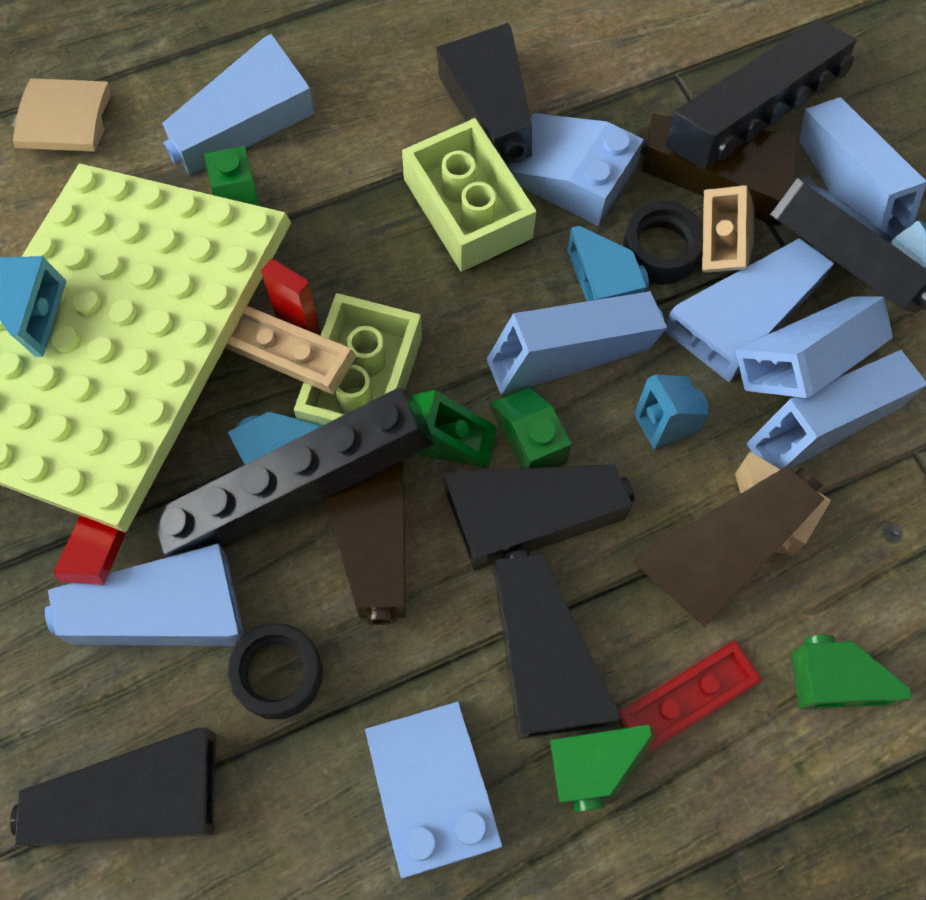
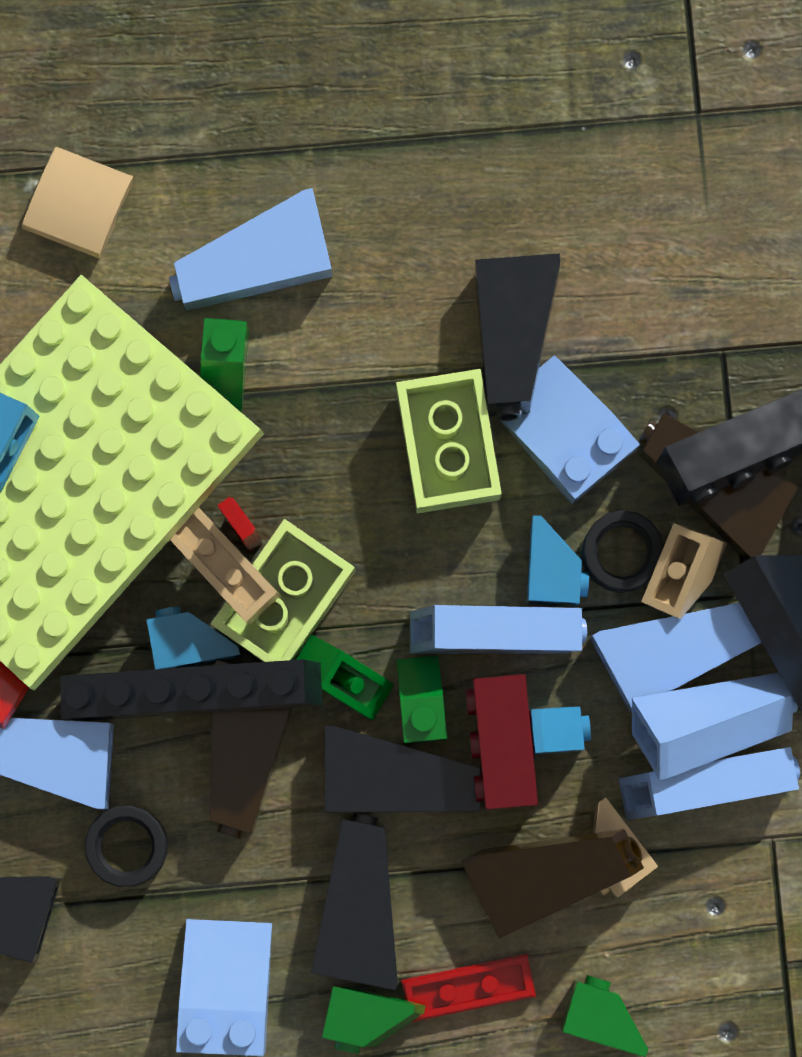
camera: 20 degrees right, 15 degrees up
none -> dark red slope [466,674,538,810]

